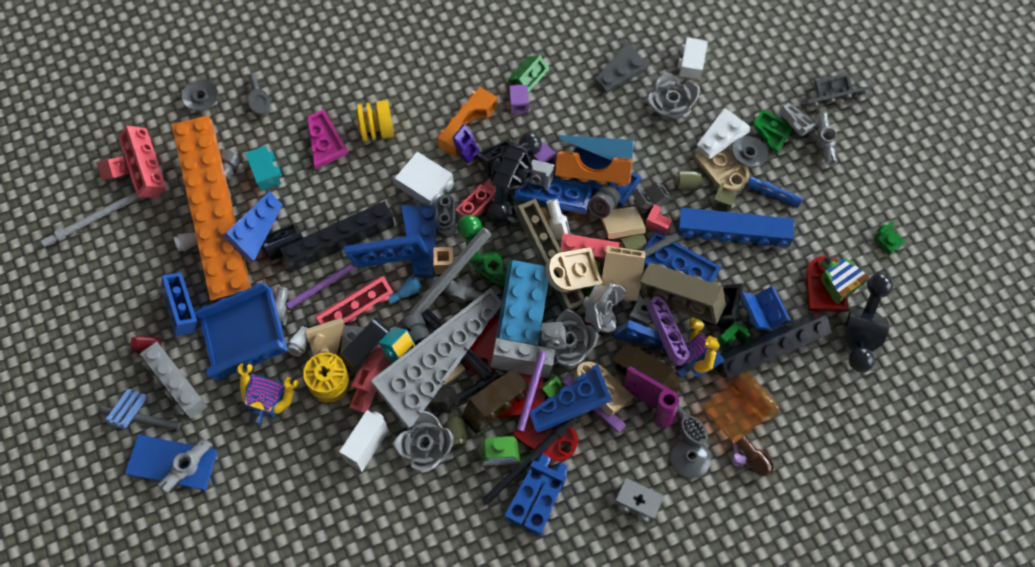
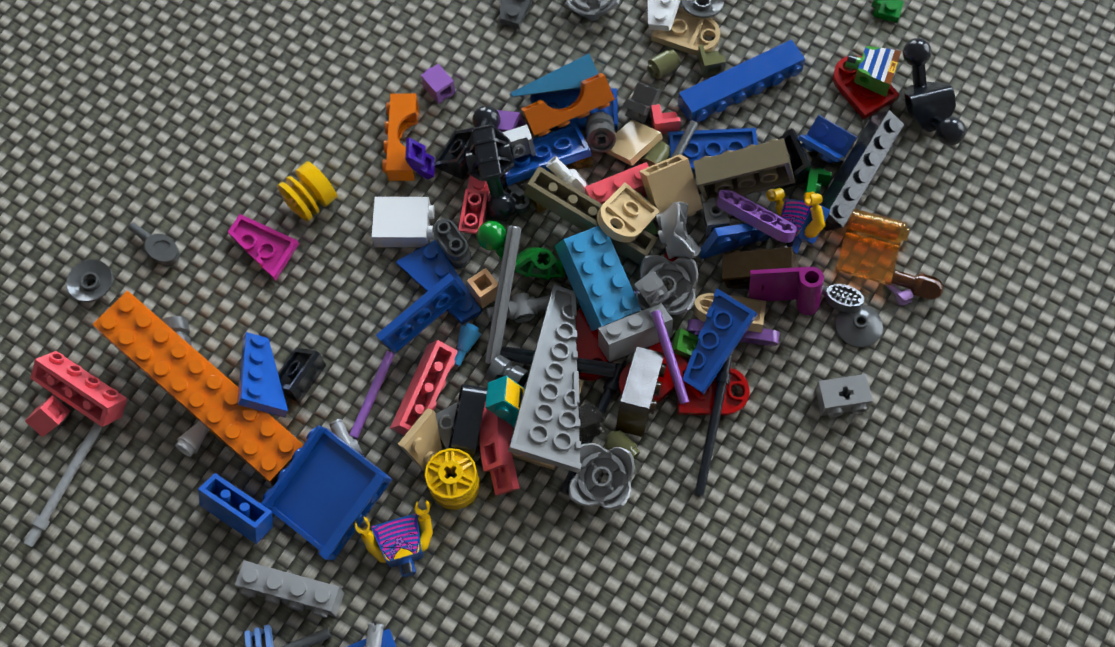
camera: 30 degrees left, 0 degrees up
dark red cone [131,335,161,354] -> none
teal brick [245,146,282,191] -> none
black brick [280,201,395,273] -> none
white cone [287,326,308,357] -> none
white brick [339,410,388,472] -> none
bright green torso [480,436,520,467] -> none
blue hips [504,454,568,538] -> none
green panel [508,55,550,92] -> none
blue pin [746,176,803,208] -> none

